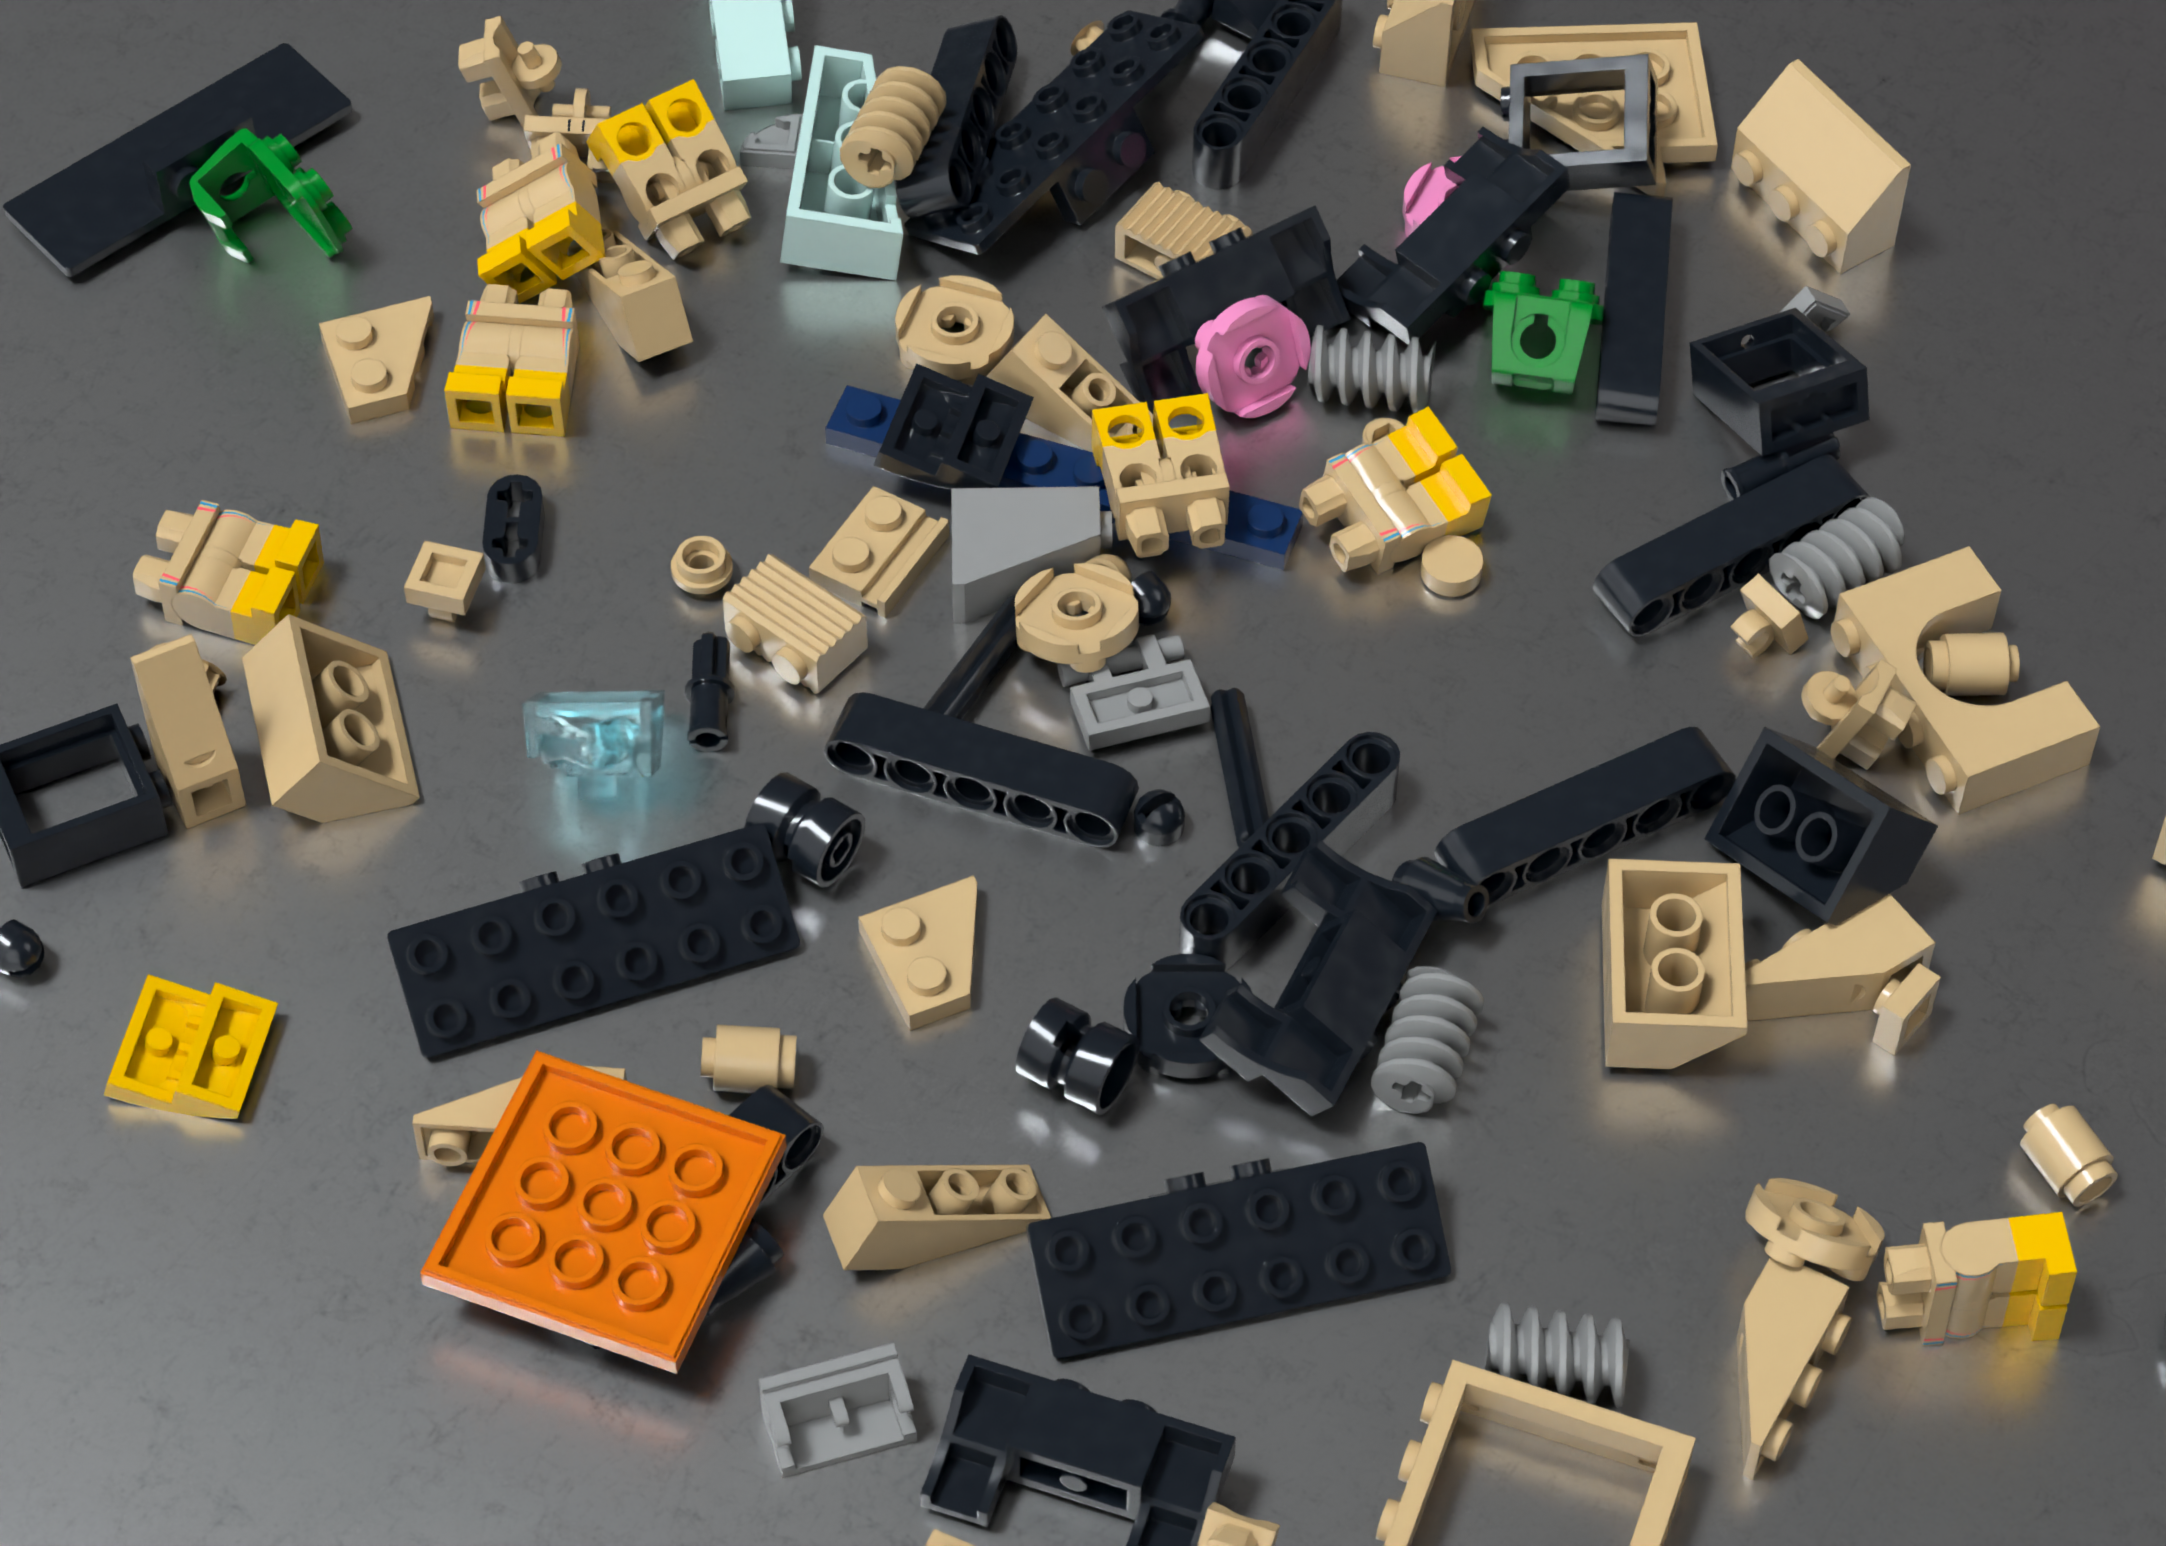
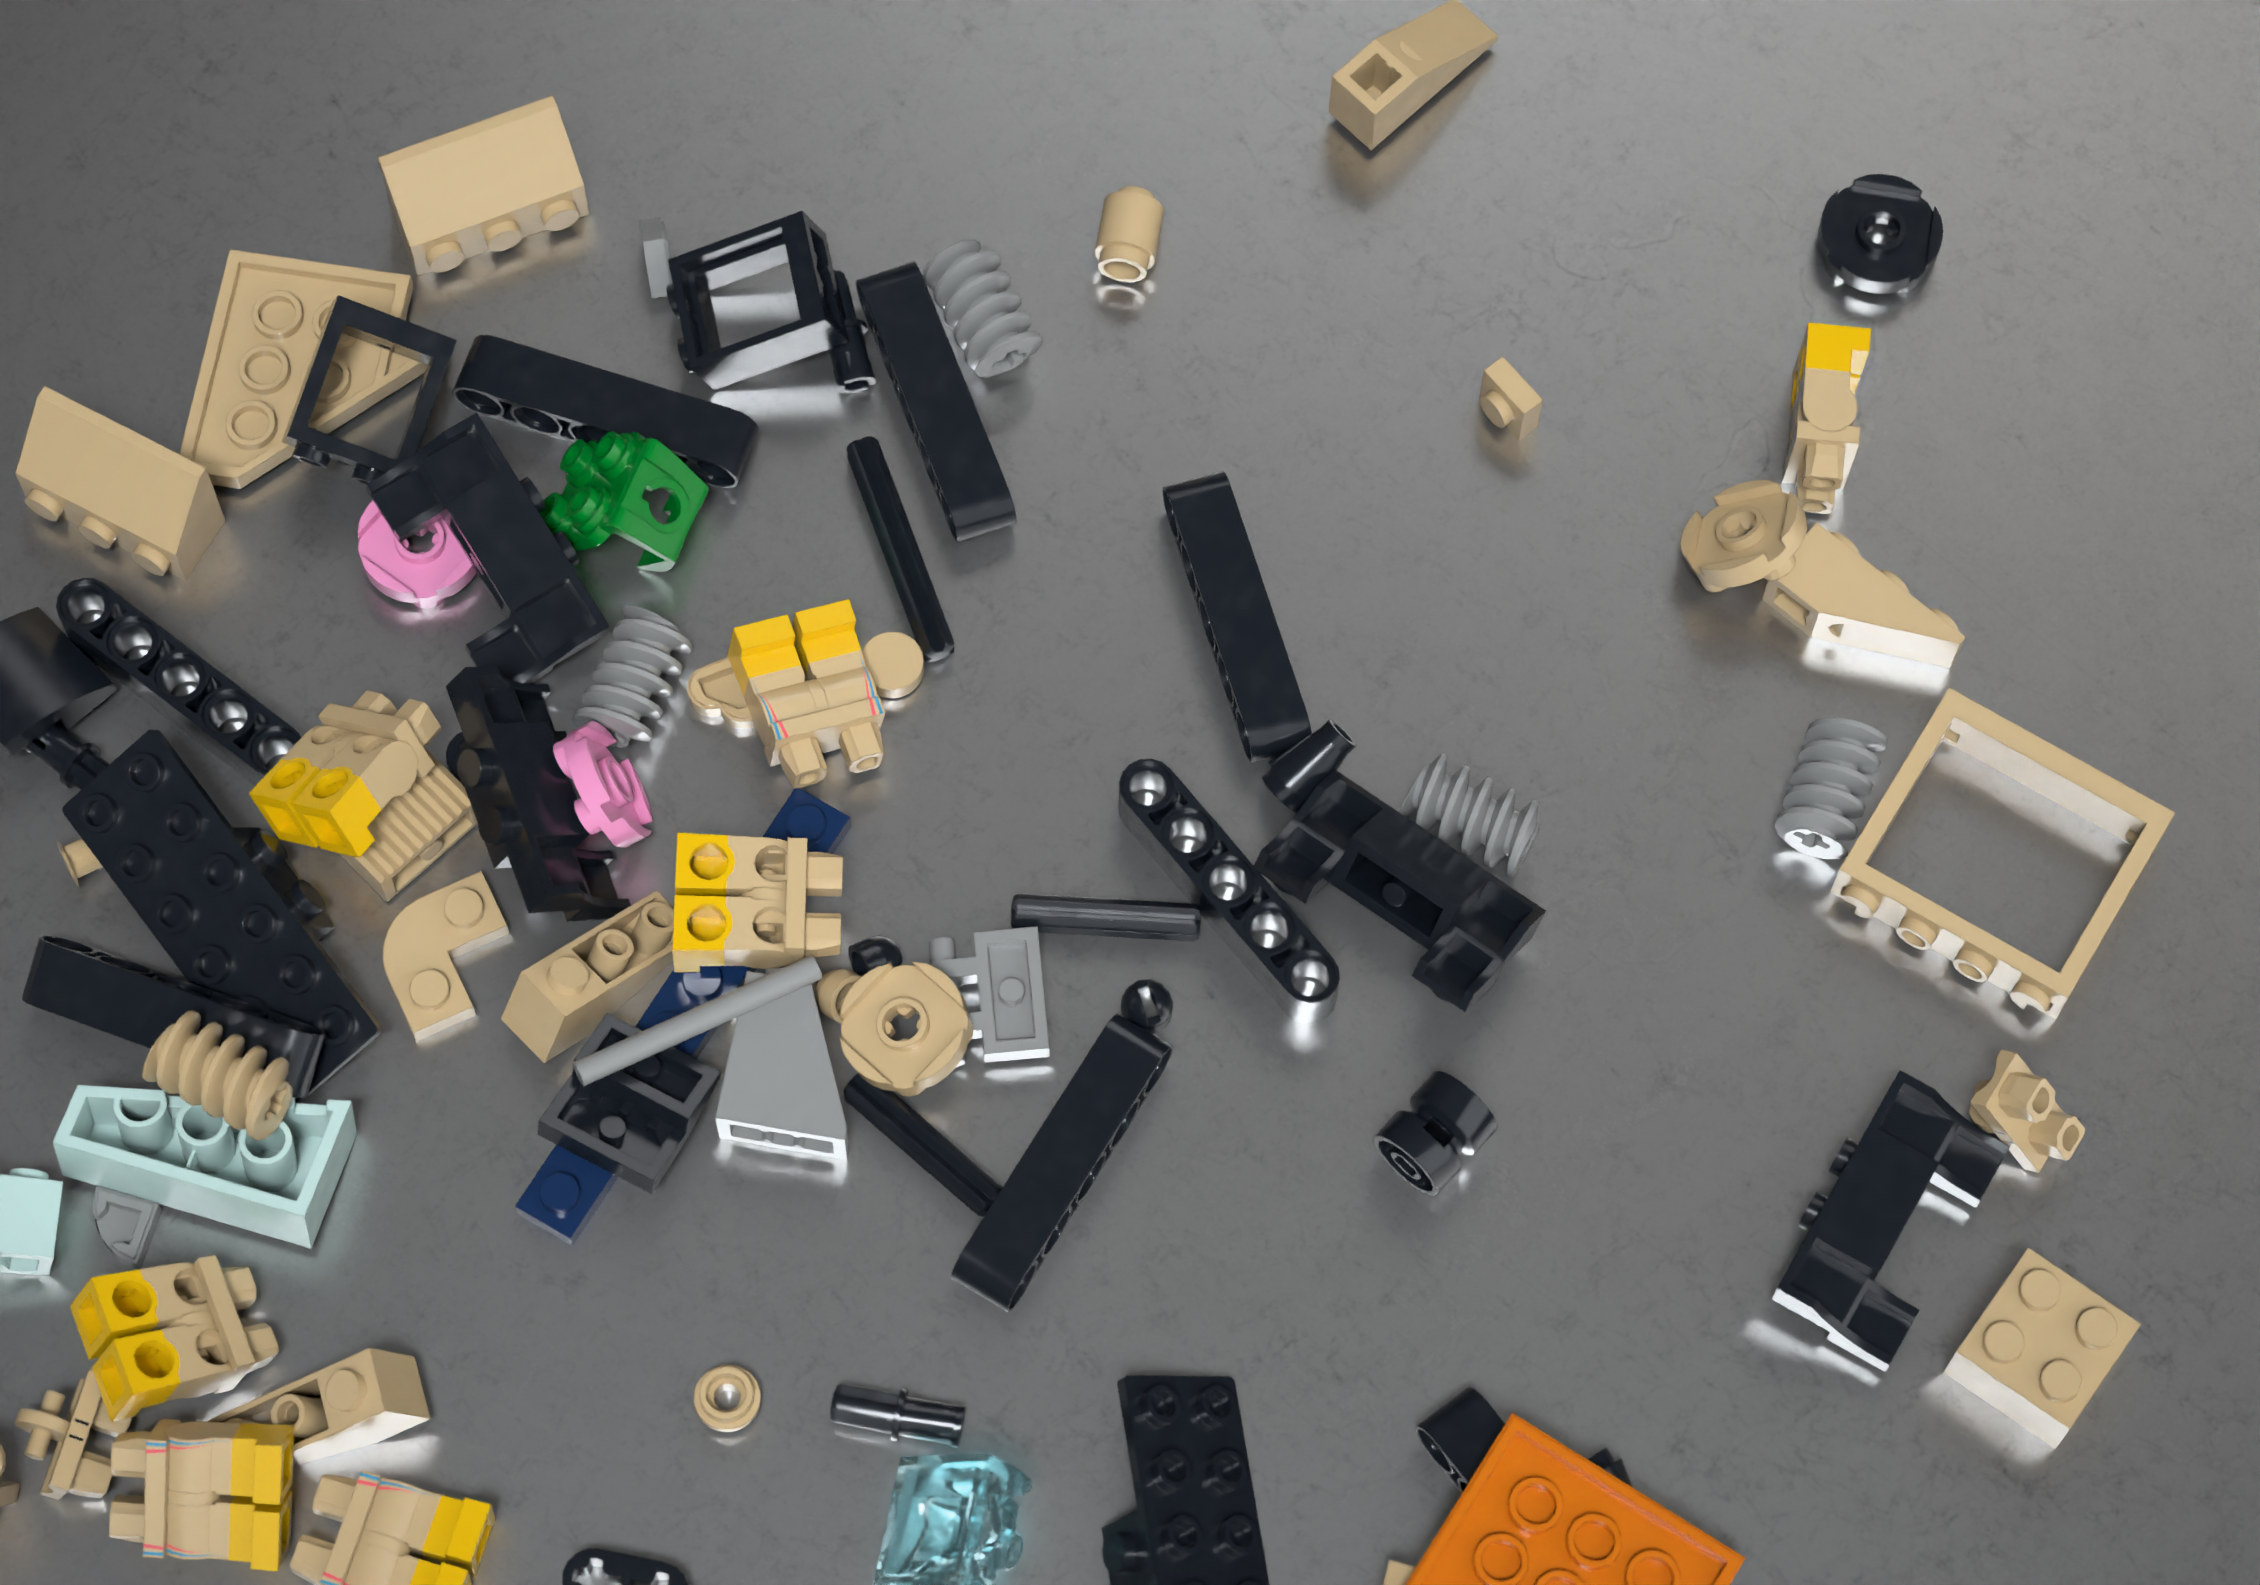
camera: 80 degrees left, 15 degrees up
tan brick [700,1024,797,1093] -> none
tan brick [723,554,868,694] -> none
black wheel [744,772,865,887] -> none
light grey hinge [759,1342,917,1478] -> none
tan plate [809,486,950,618] -> none
tan slope [823,1165,1051,1270] -> none
tan wing [858,875,978,1031] -> none
tan plate [895,275,1014,385] -> none
black bracket [1026,1142,1451,1358] -> none
black plate [1123,954,1252,1078] -> none
tan slope [1602,859,1747,1069] -> none
black slope [1704,727,1938,926] -> none
tan tile [1731,573,1809,659] -> none
tan slope [1745,894,1936,1021] -> none
tan hips [1801,659,1917,770] -> none
tan arch [1831,546,2100,815] -> none
tan brick [2020,1104,2118,1207] -> none
none -> hips [248,690,441,858]
none -> tan plate [383,871,509,1042]
none -> light grey bar [573,955,822,1086]
none -> black axle [846,436,954,662]

